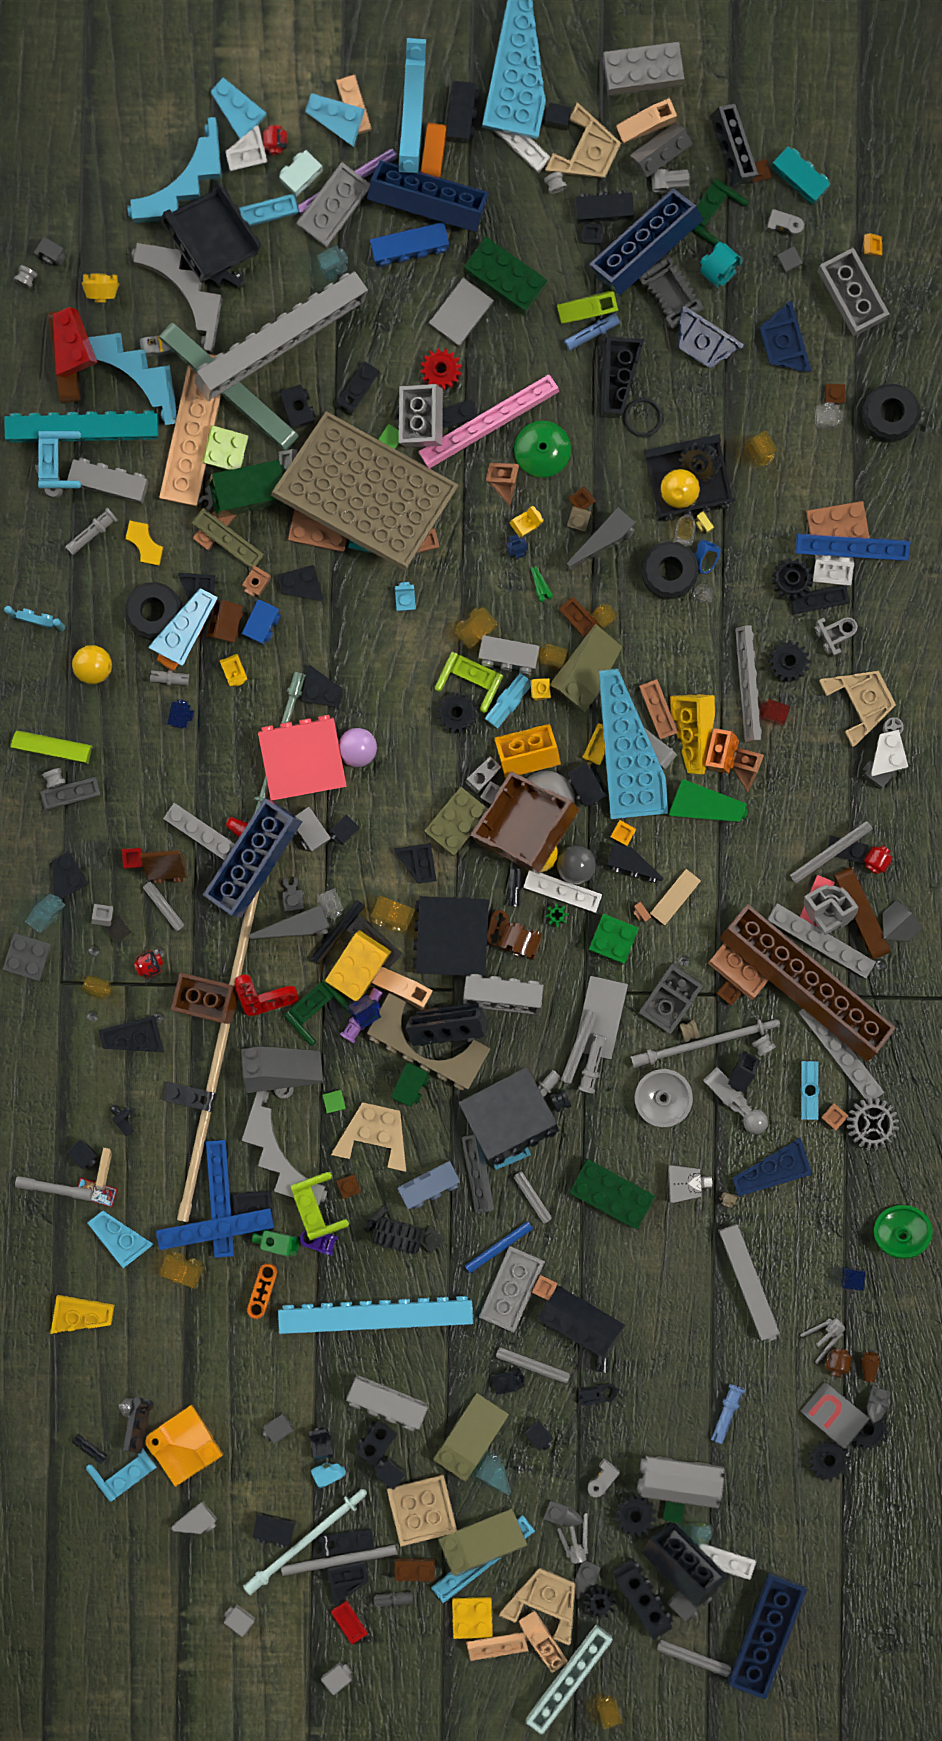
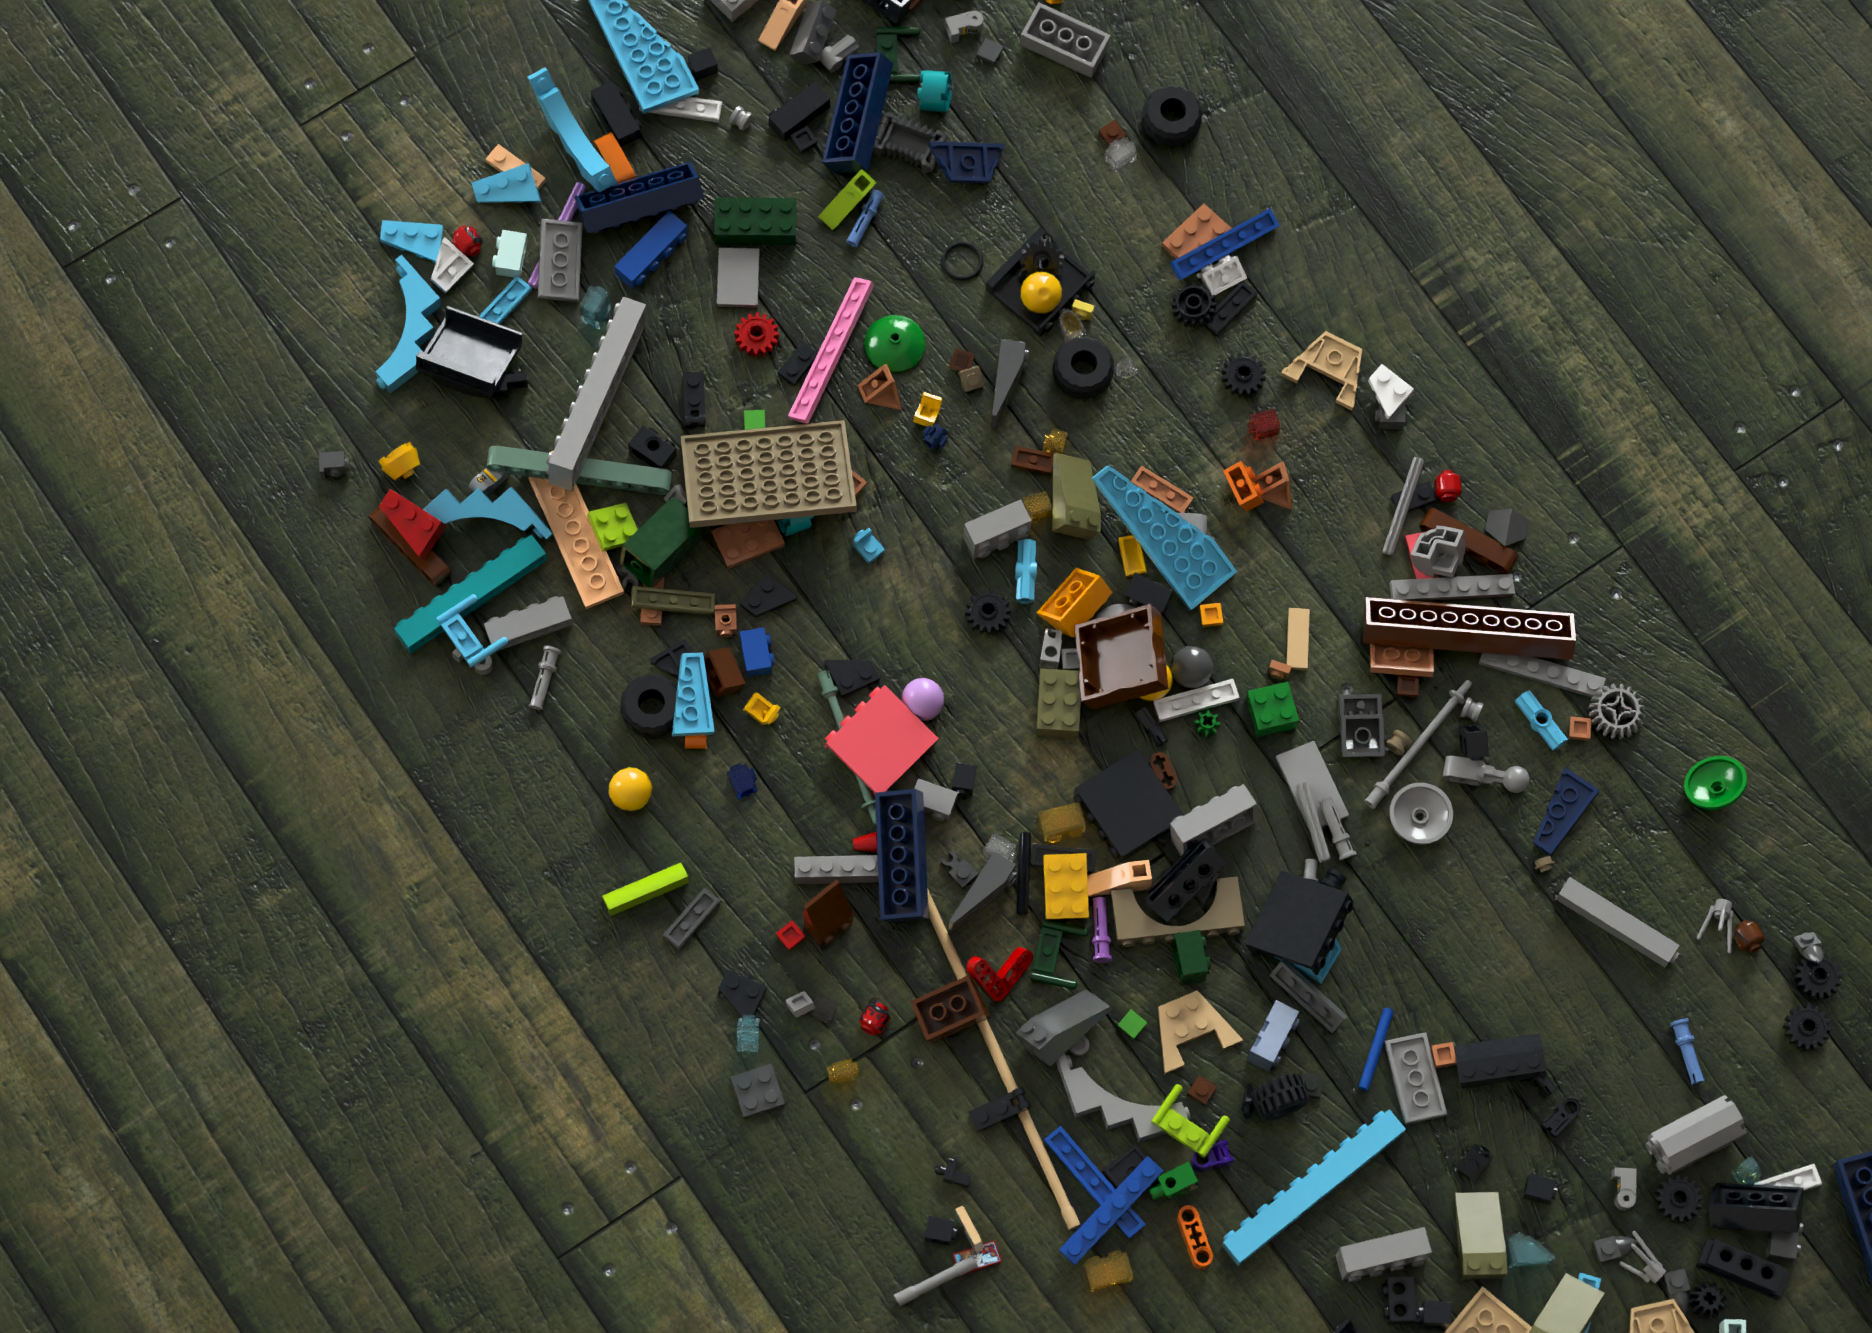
camera: 40 degrees left, 15 degrees down
medium azure plate [4,606,65,631] -> none
light grey wheel [14,265,37,288] -> none
light grey wheel [43,768,66,789] -> none
medium azure wing [88,1211,154,1268] -> none
black wing [98,1015,165,1052] -> none
yellow tile [126,521,163,566] -> none
light grey arch [131,243,222,355] -> none
light grey axle [143,882,184,931] -> none
light grey pin [150,670,189,686] -> none
clear blue brick [348,995,381,1029] -> none
black wing [395,843,437,884] -> none
light grey brick [399,384,443,448] -> none
lime plate [435,652,503,713] -> none
clear yellow brick [454,607,498,651] -> none
light grey axle [496,1348,570,1383] -> none
reddish brown brick [498,923,542,960] -> none
light grey axle [514,1172,552,1223] -> none
green piece [531,566,553,602] -> none
yellow bracket [531,679,551,701] -> none
tan wing [545,102,621,179] -> none
dark green brick [569,1158,656,1230] -> none
black wedge [601,337,645,418] -> none
black slope [607,843,664,884] -> none
light grey axle [657,1640,731,1677] -> none
dark green tile [662,1500,685,1524] -> none
green slope [668,779,749,823] -> none
light grey torso [668,1165,712,1203] -> none
yellow wedge [670,694,715,774] -> none
blue rock [695,539,721,574] -> none
light grey plate [735,625,762,742] -> none
clear yellow brick [746,430,777,466] -> none
dark blue wing [759,301,811,373] -> none
dark grey slope [800,1382,870,1449] -> none
light grey pin [814,617,857,657] -> none
clear blue brick [842,1268,866,1291] -> none
reddish brown cone [861,1352,881,1382] -> none
light grey wheel [883,717,903,734] -> none

